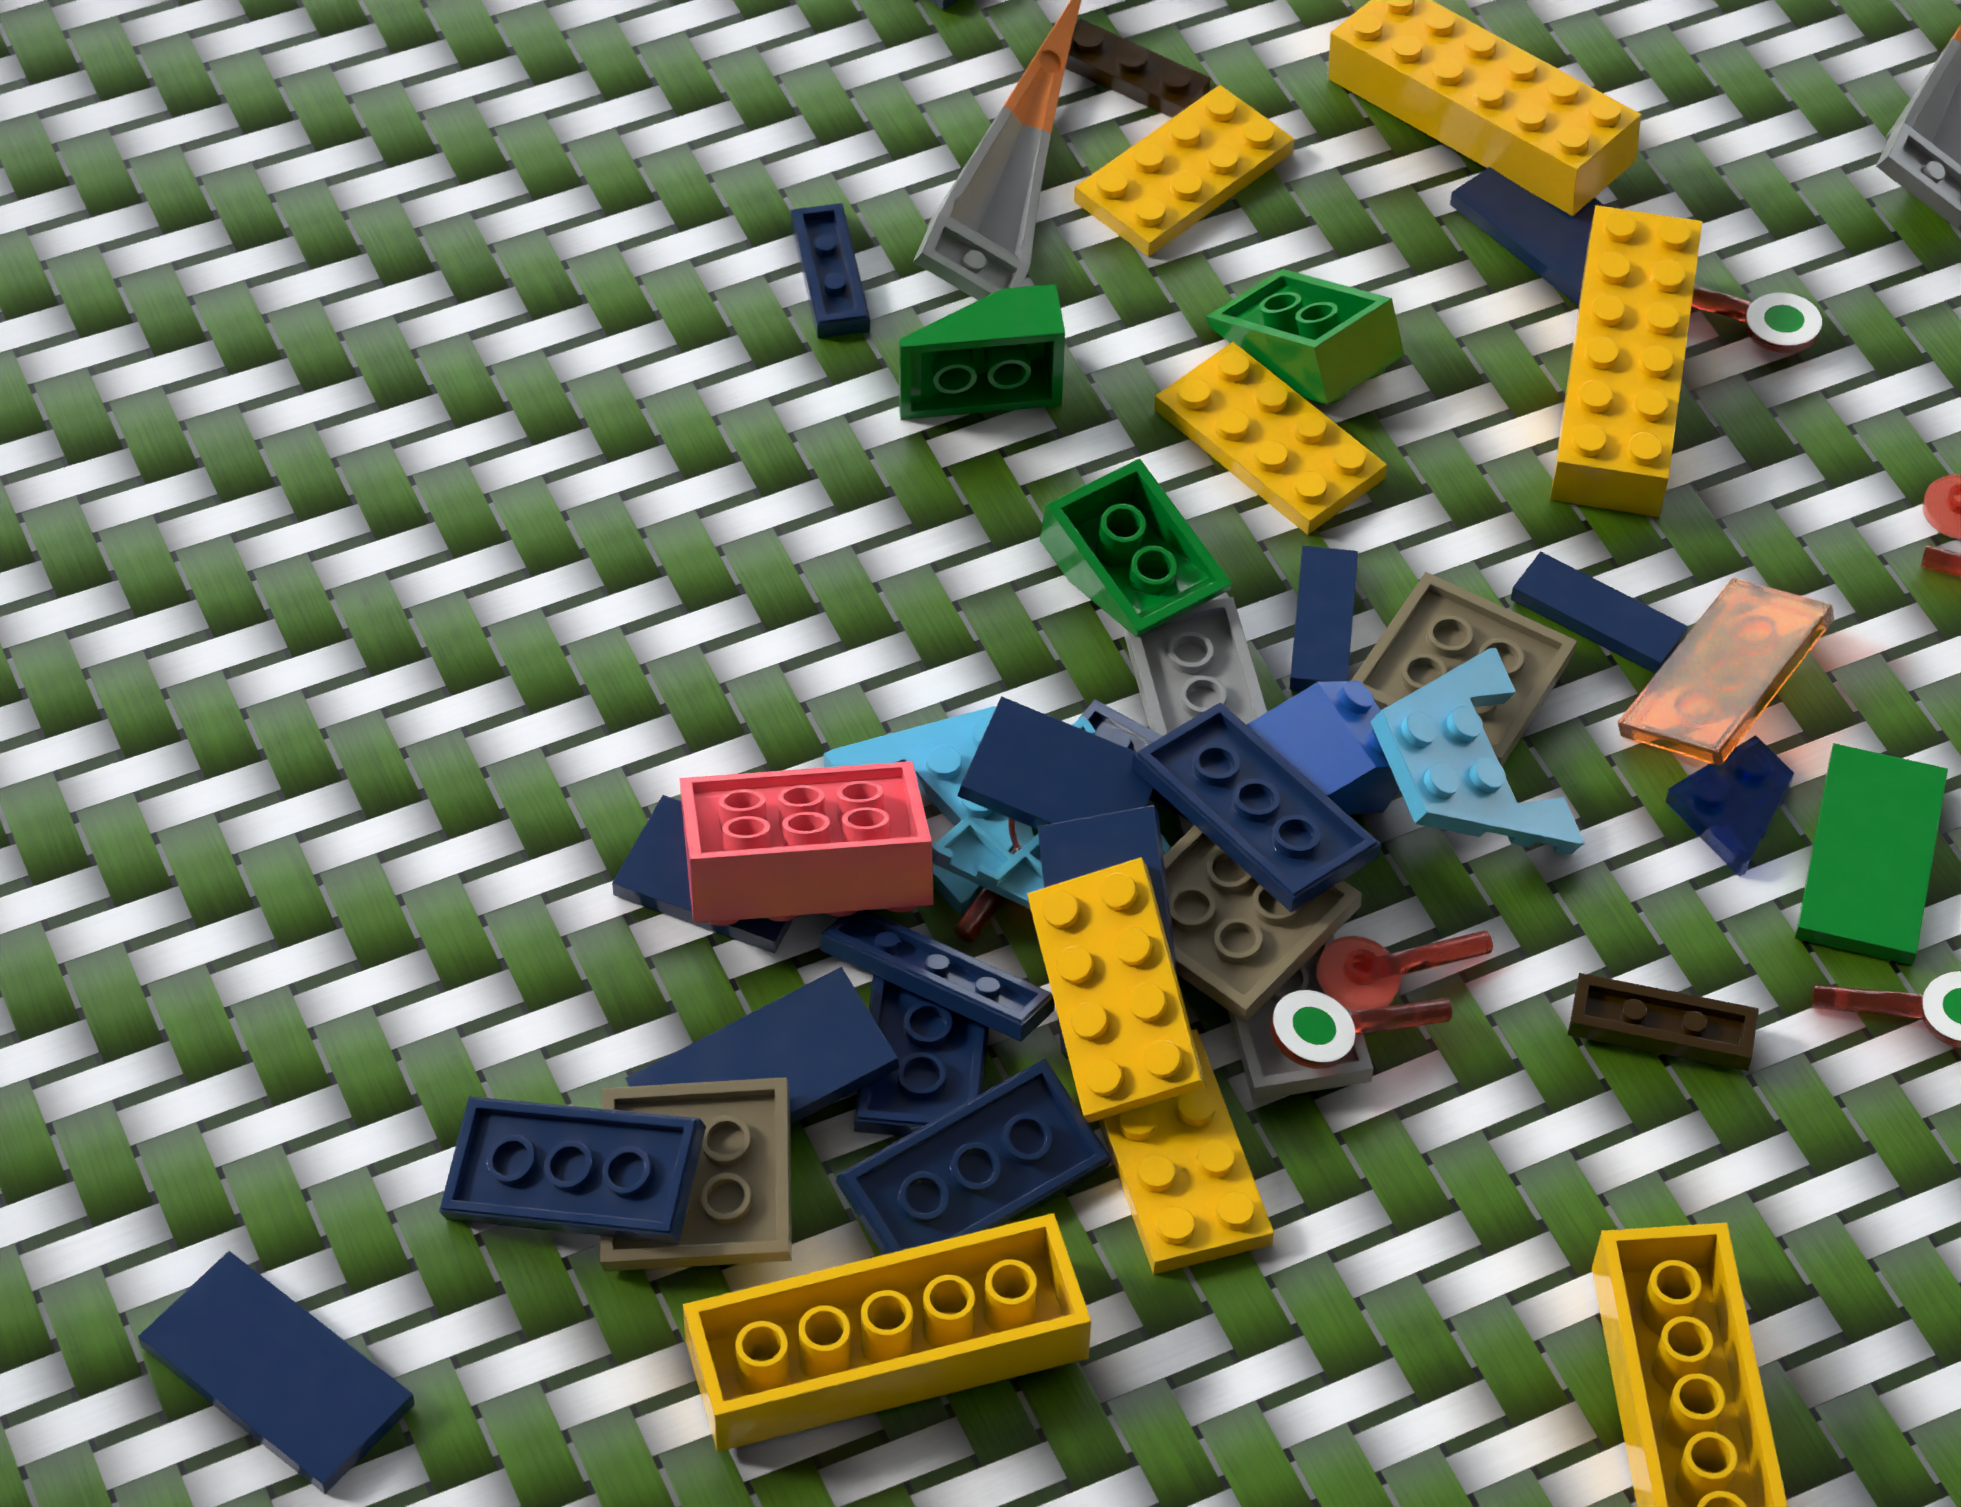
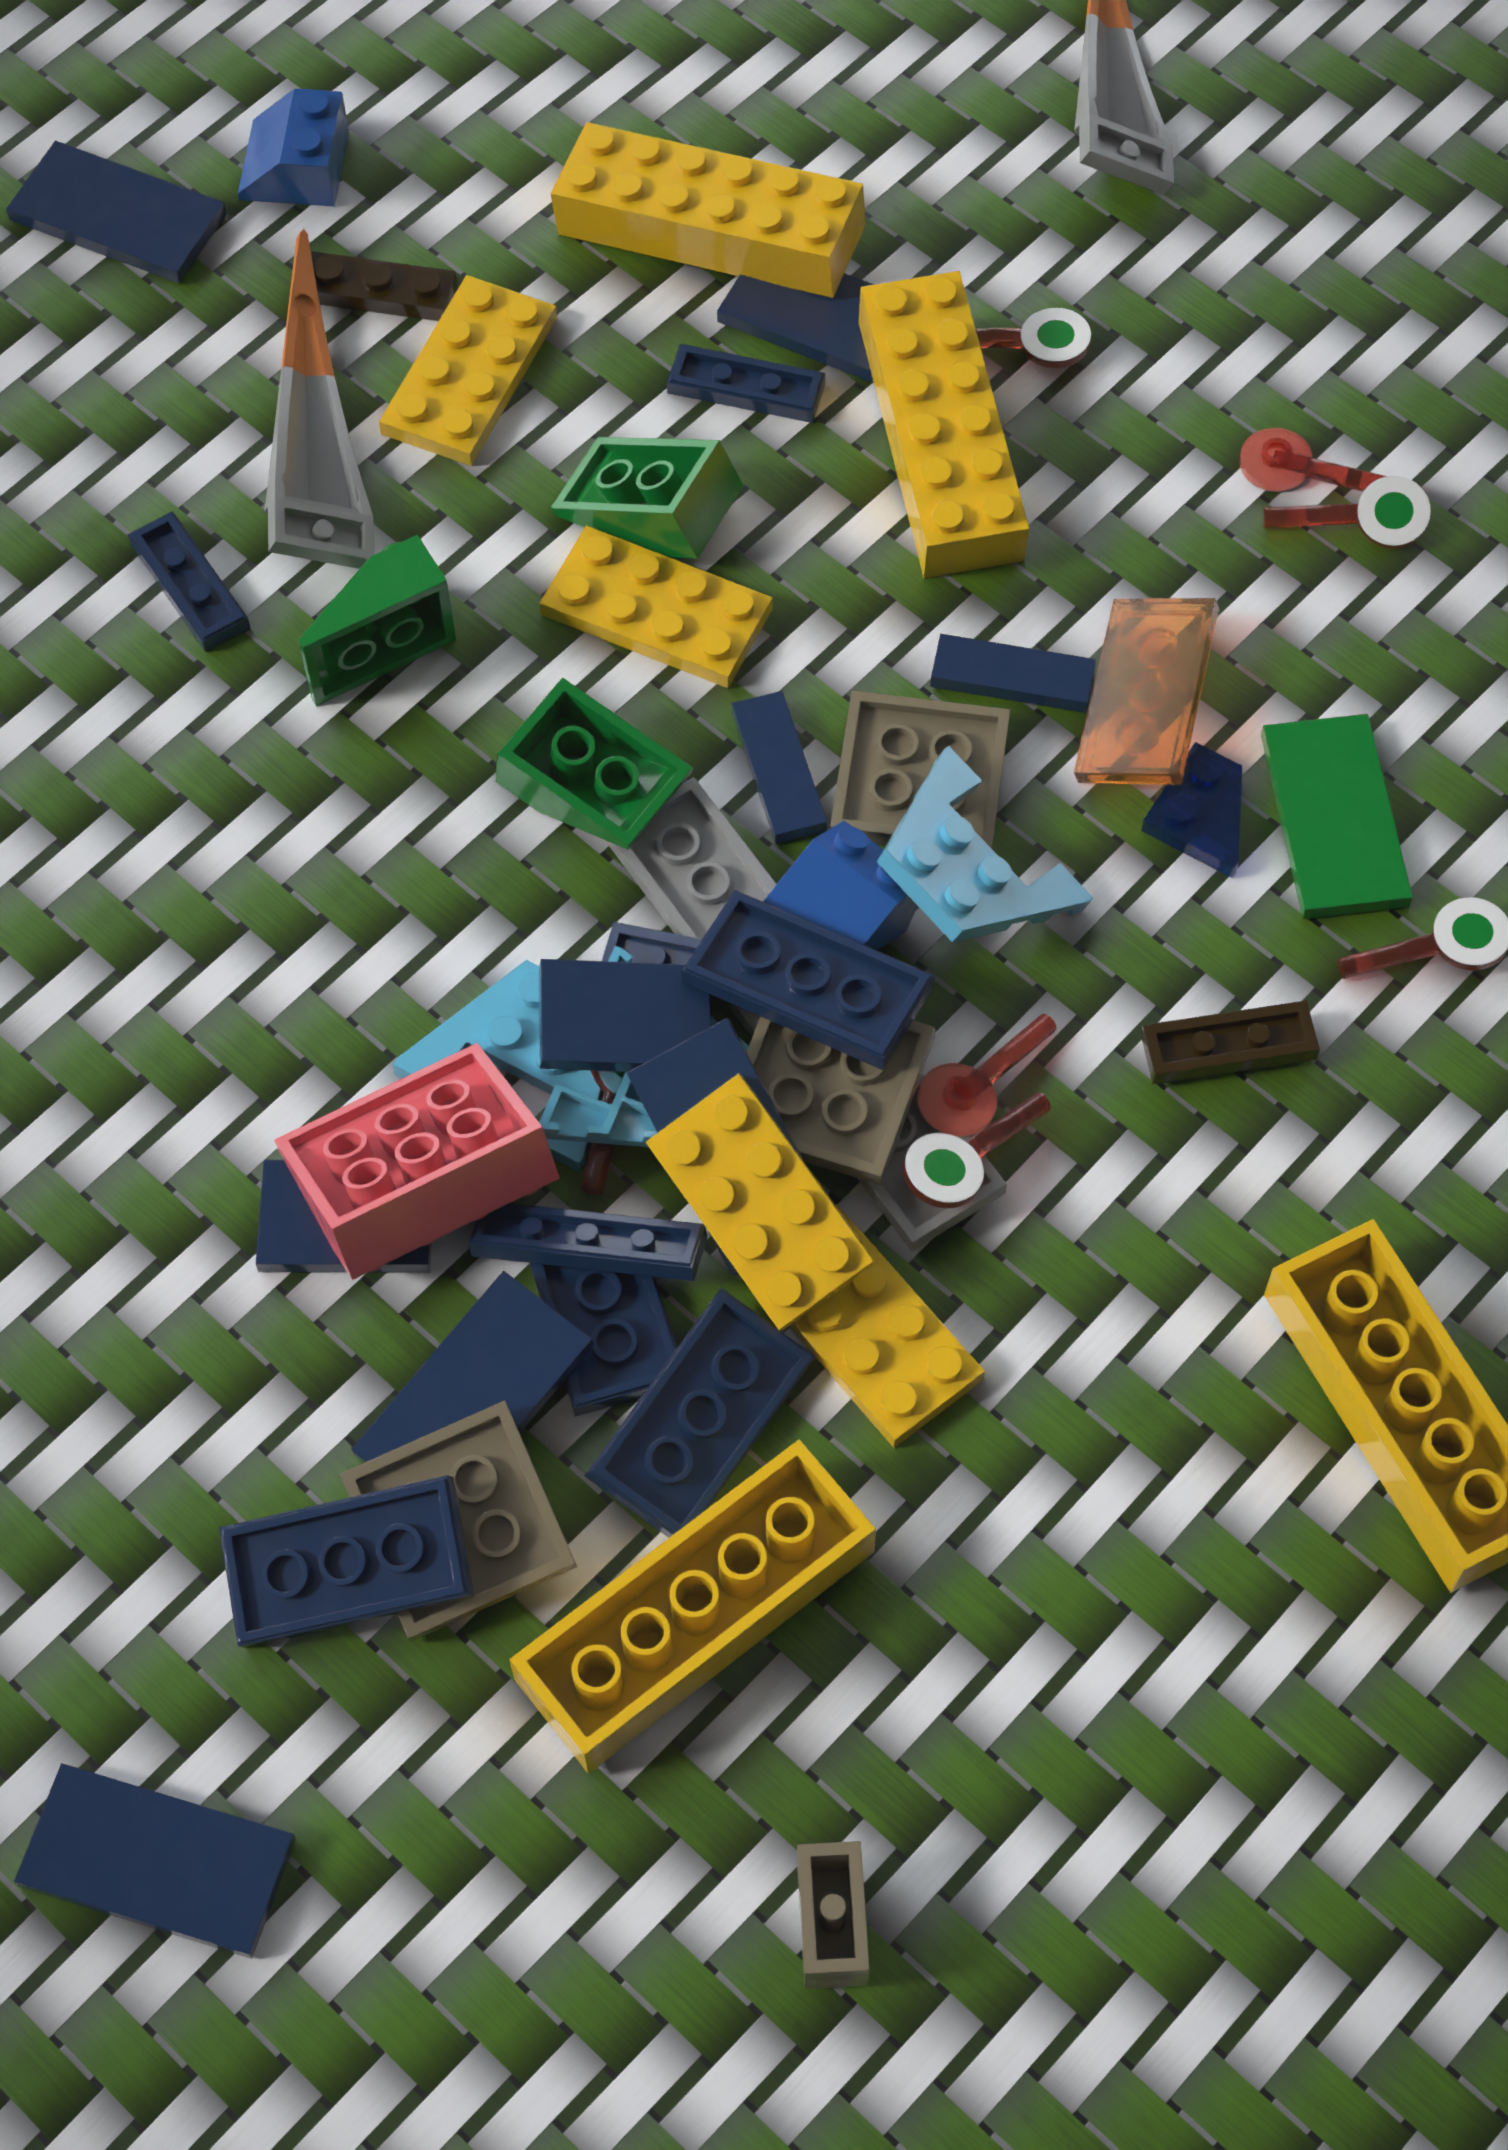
camera: 20 degrees left, 10 degrees up
none -> dark blue tile [667,344,826,423]

